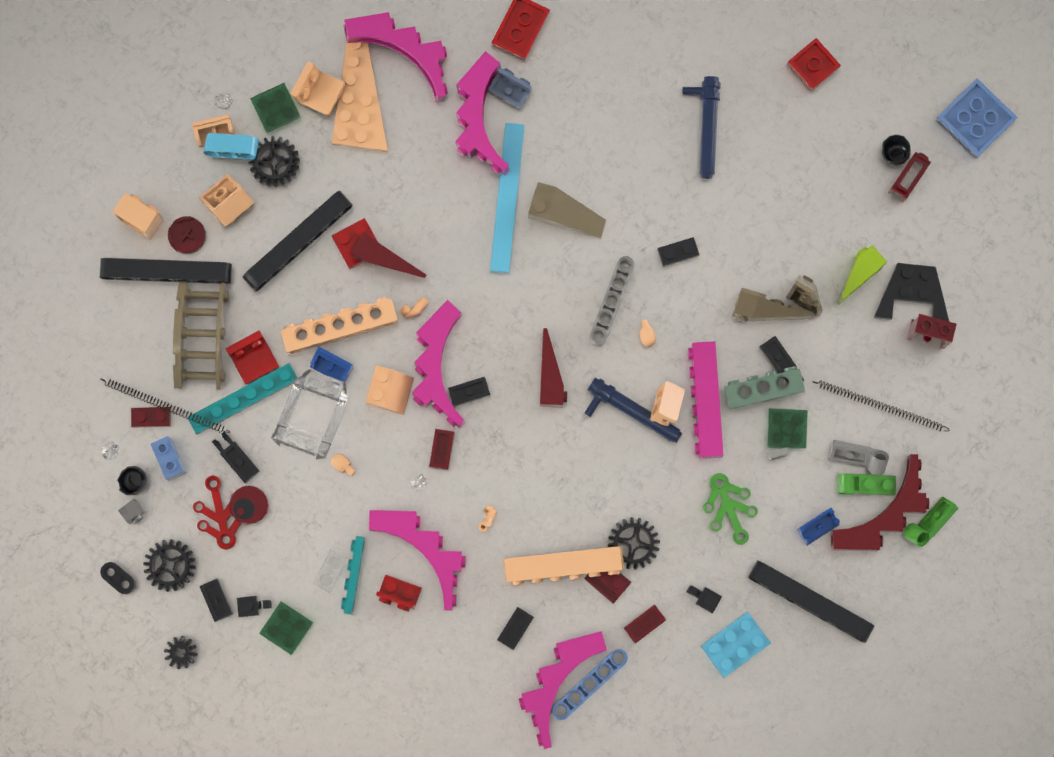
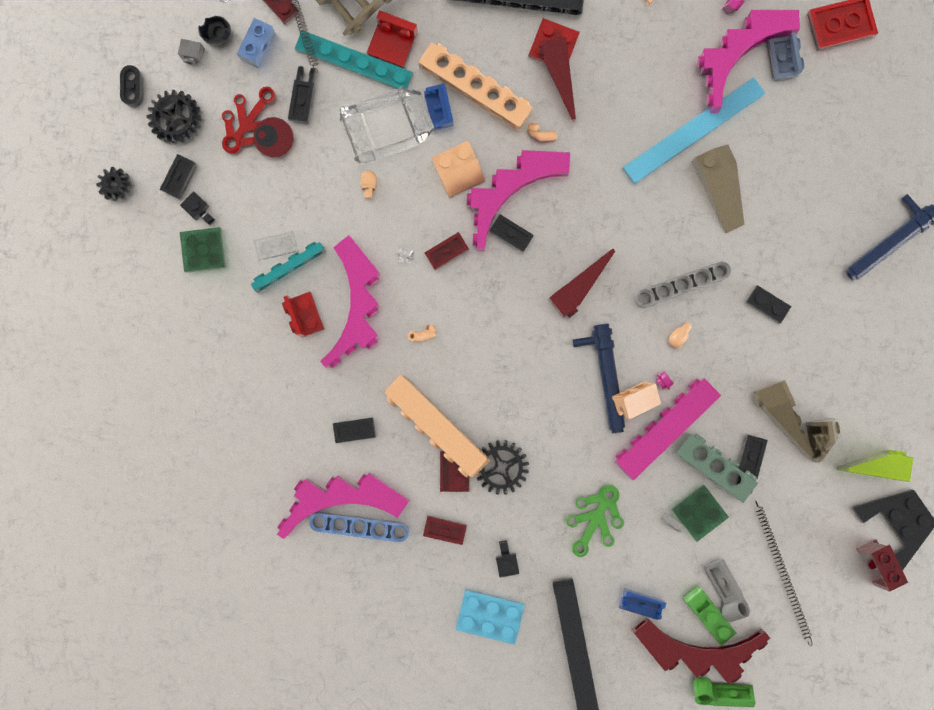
camera: 55 degrees right, 5 degrees up
none -> dark pink plate [656,371,674,390]

